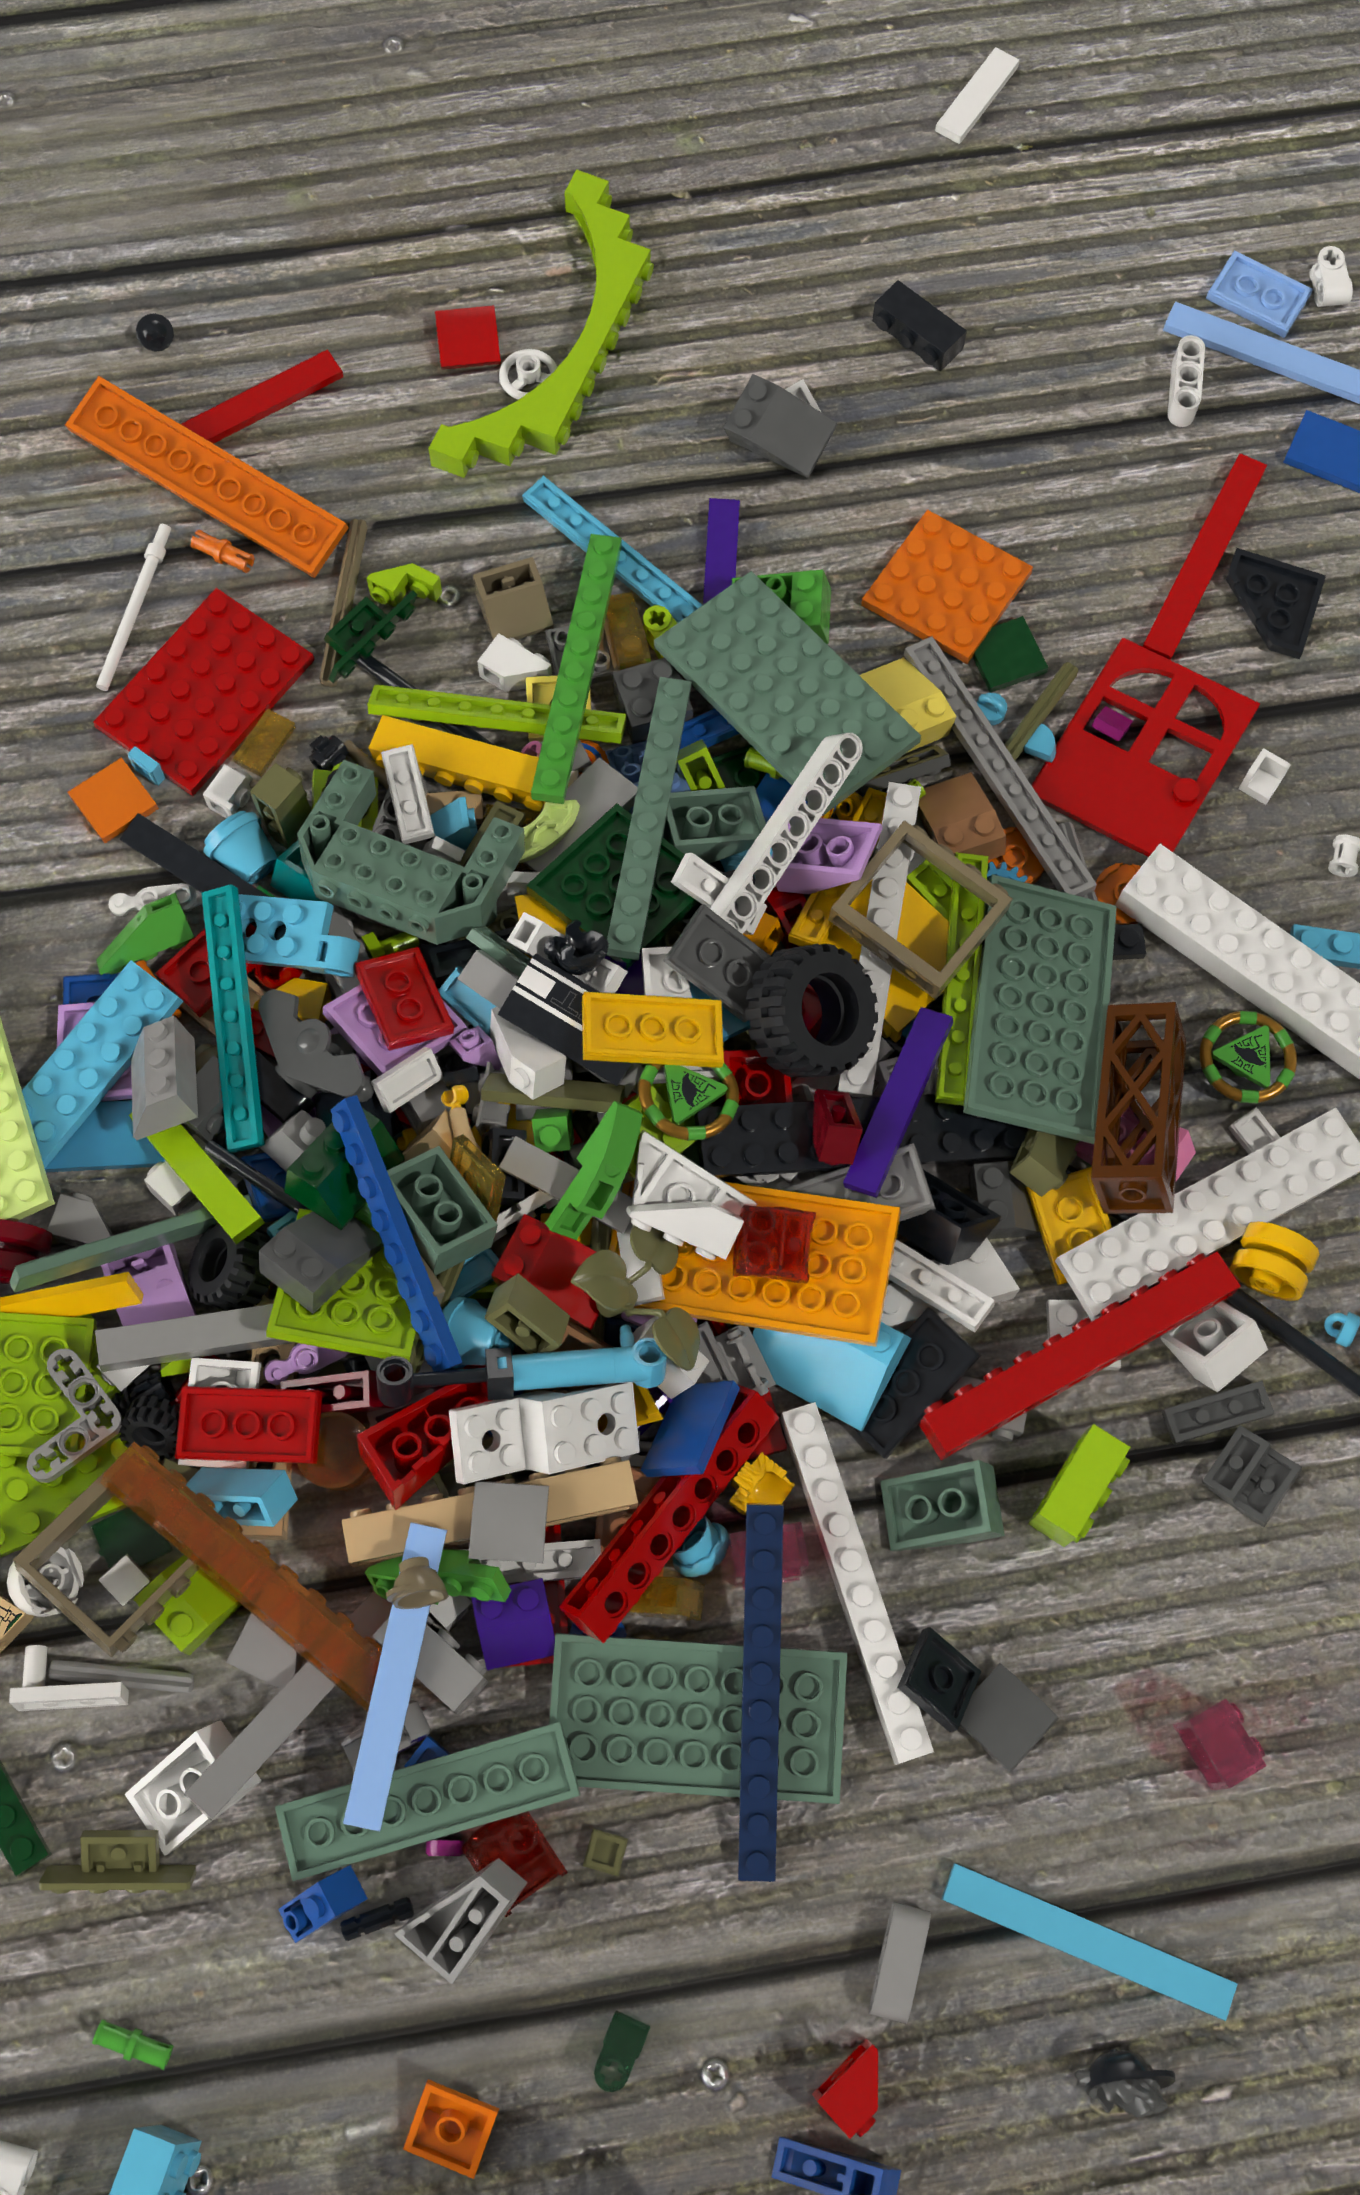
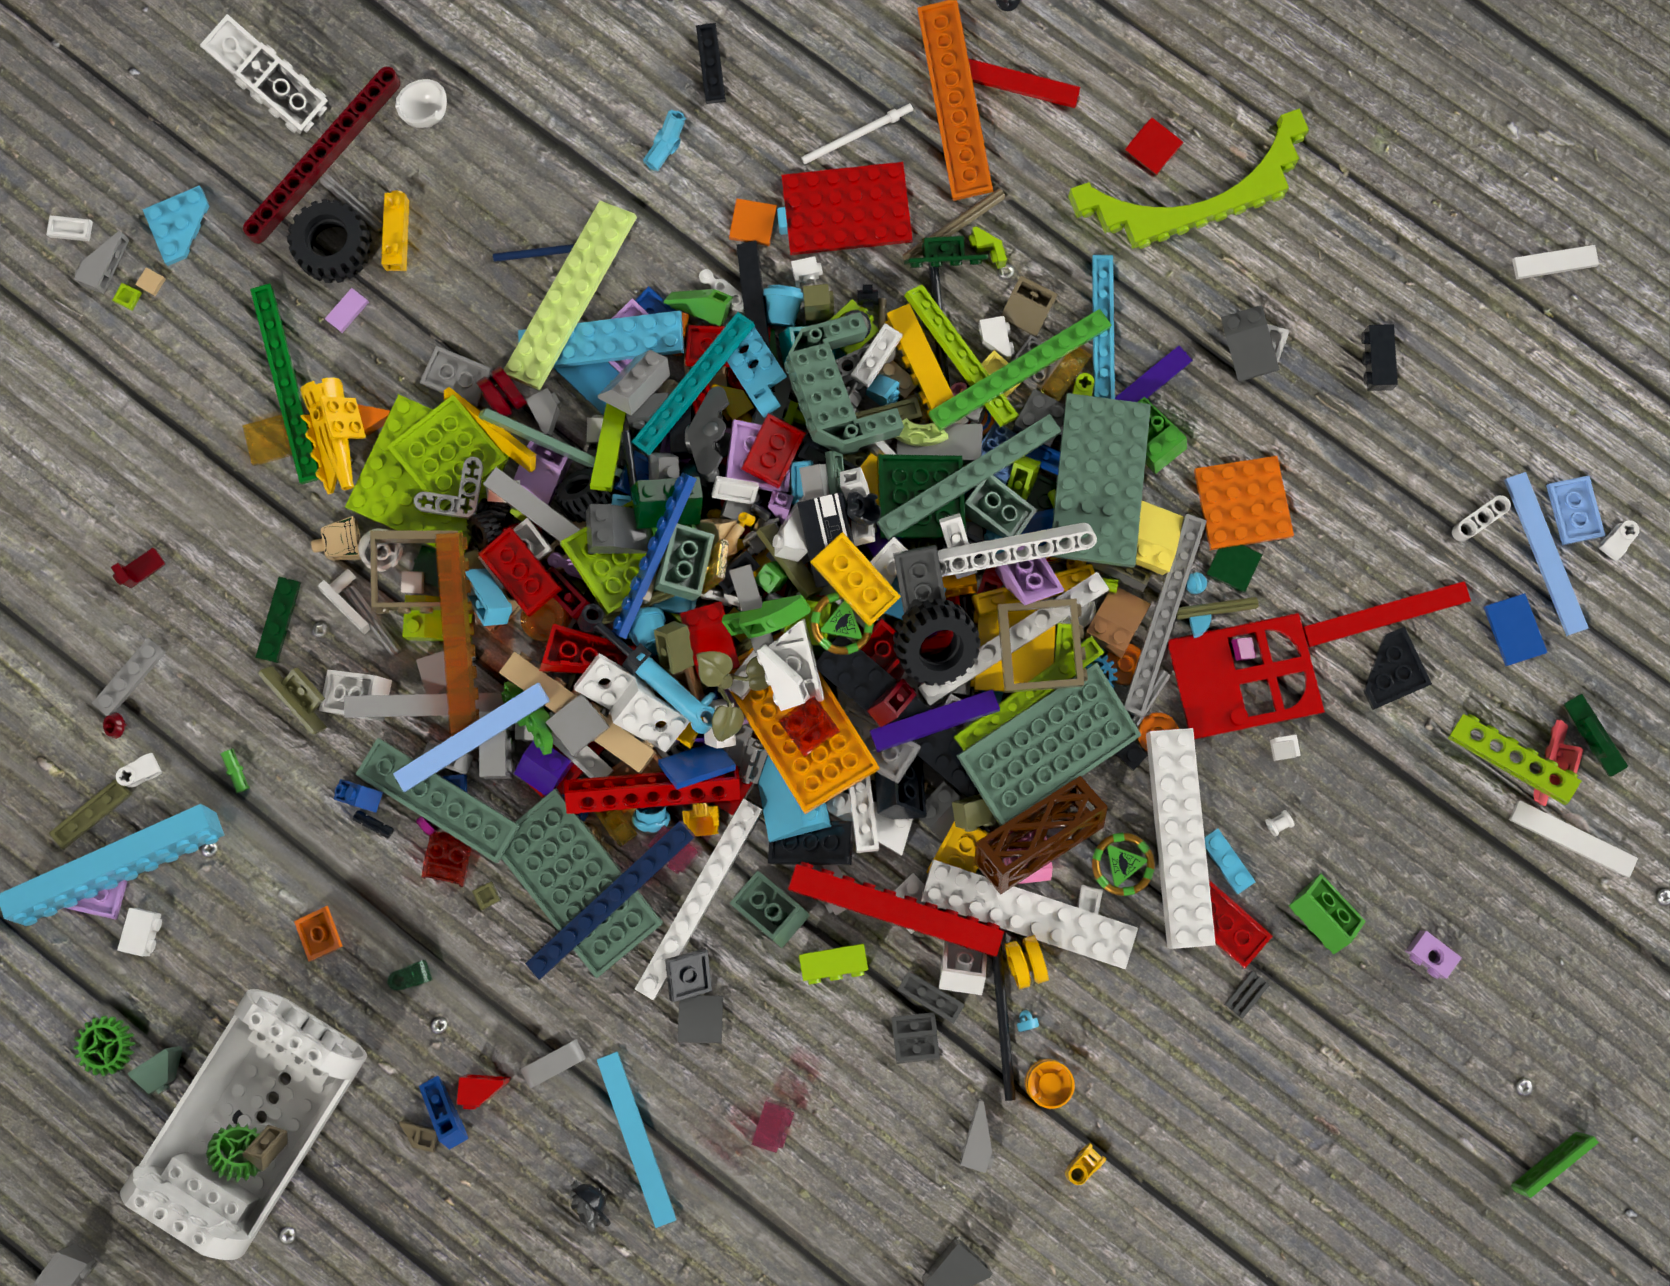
camera: 50 degrees right, 10 degrees up
orange pin [190,529,255,573] -> none
clear yellow tile [233,709,296,777] -> none
dark tan piece [386,1557,449,1609] -> none
light grey wedge [394,1858,528,1984] -> none
white plate [423,836,465,864] -> none
white piece [499,349,557,400] -> none

